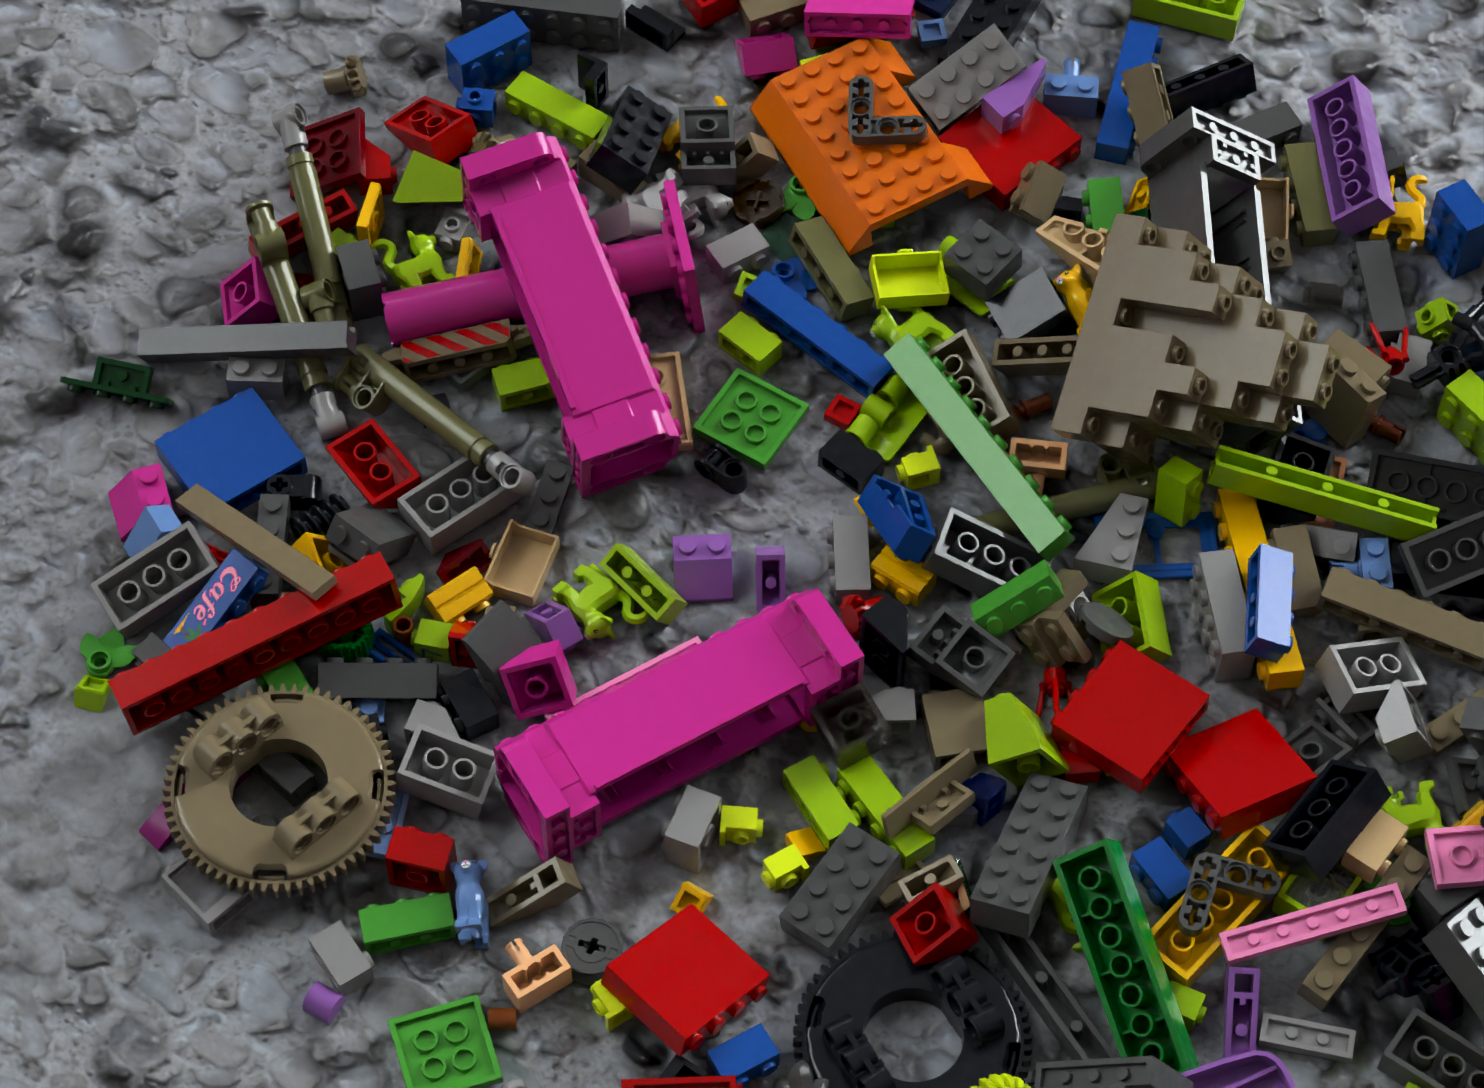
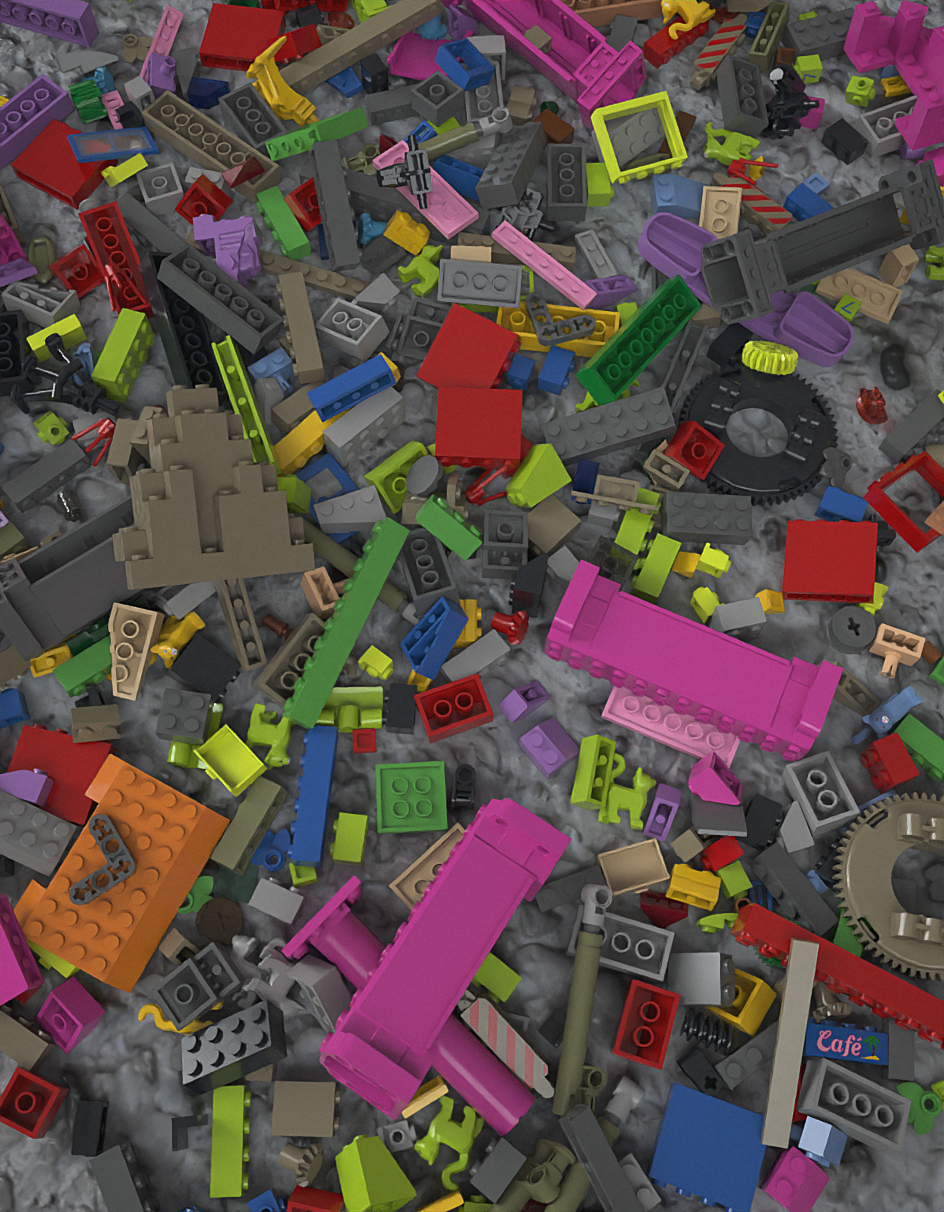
camera: 125 degrees left, 10 degrees up
none -> red slope [414,673,494,744]

